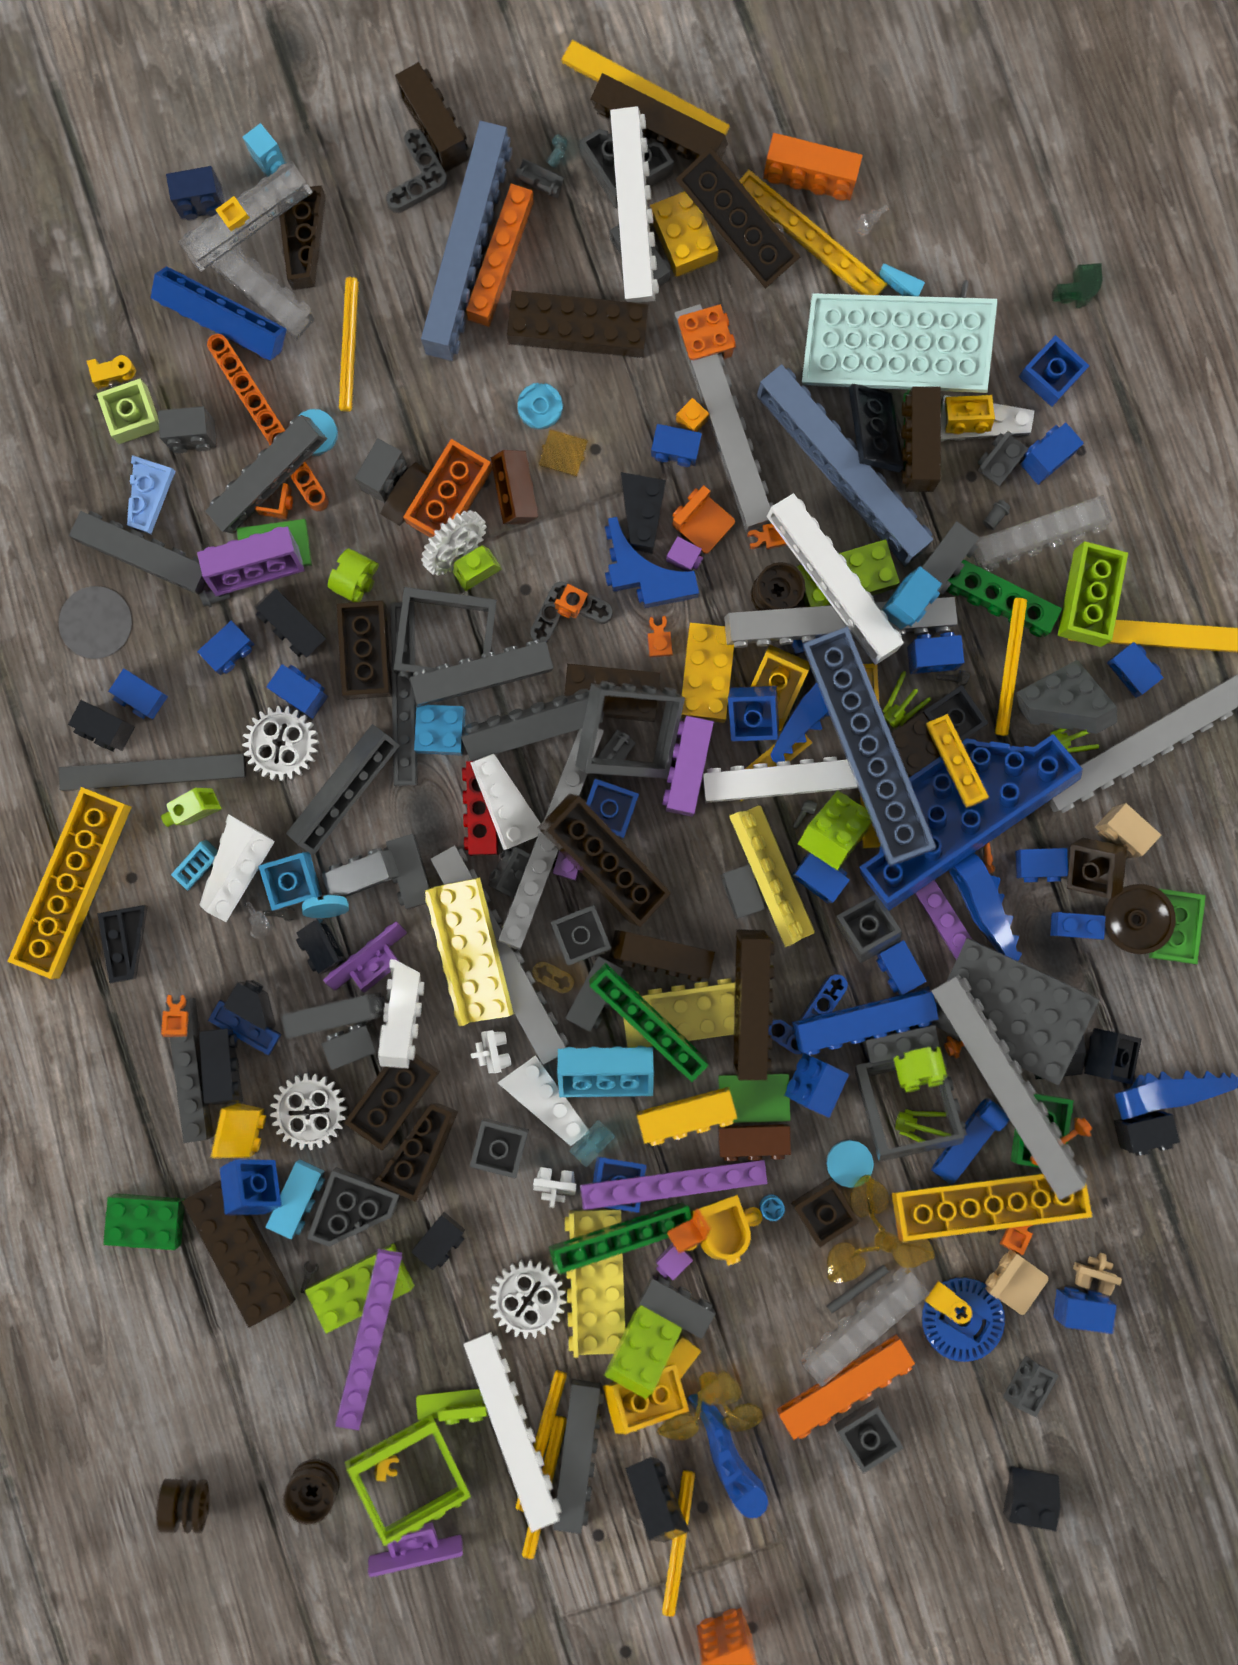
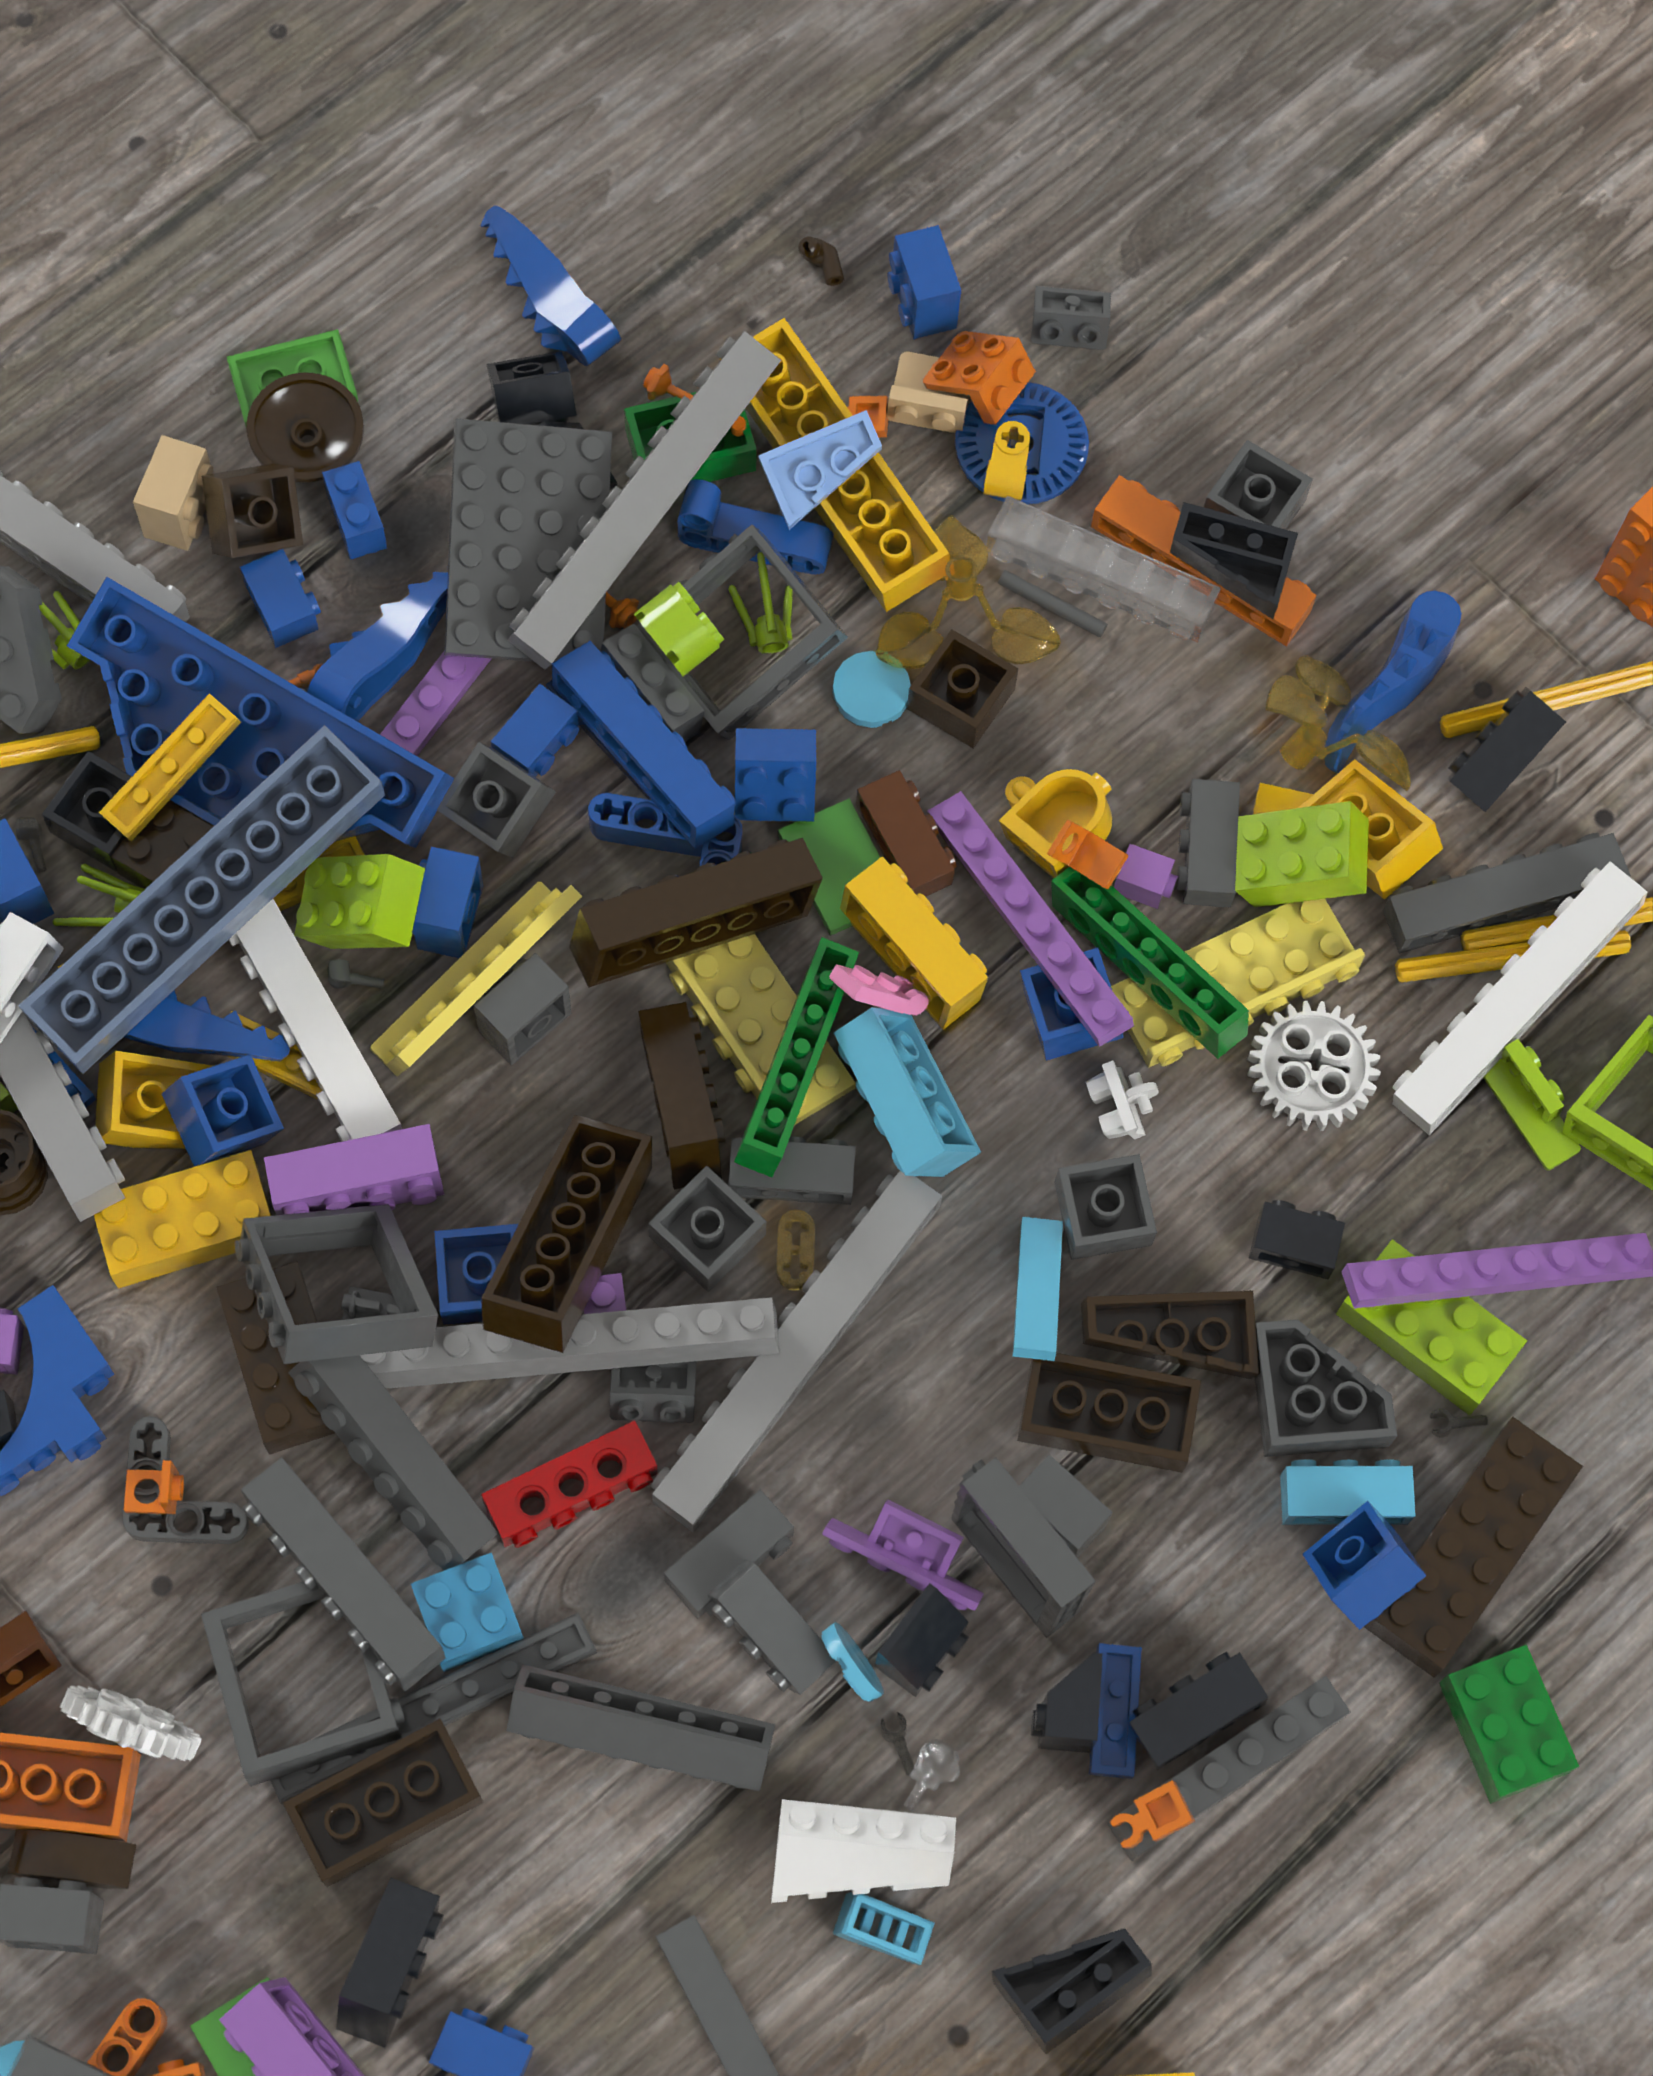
camera: 120 degrees left, 15 degrees down
lime torso [161,788,222,827] -> none
yellow slope [211,1103,266,1158] -> none
white gear [242,706,319,781] -> none
dark azure brick [259,852,323,911] -> none
blue brick [266,664,328,719] -> none
white gear [270,1073,348,1150] -> none
lime brick [328,548,379,602] -> none
white wedge [378,959,425,1068] -> none
light yellow bracket [425,877,514,1026] -> none
lime torso [453,545,502,592] -> none
white wing [470,754,541,850] -> none
white hips [471,1030,511,1073] -> none
white wing [498,1055,590,1146] -> none
clear light blue hips [569,1120,615,1167] -> none
orange plate [647,616,673,658] -> none
dark azure wheel [759,1194,785,1221] -> none
black slope [1003,1466,1061,1532] -> none
tan hips [1073,1253,1122,1296] -> none
black brick [1113,1110,1180,1156] -> none
none -> light blue wing [758,410,882,530]
none -> dark brown arm [798,236,844,286]
none -> bright pink hinge [829,964,929,1016]
none -> orange bracket [923,331,1036,425]
none -> medium azure tile [1013,1217,1063,1361]
none -> black wedge [1170,502,1298,619]

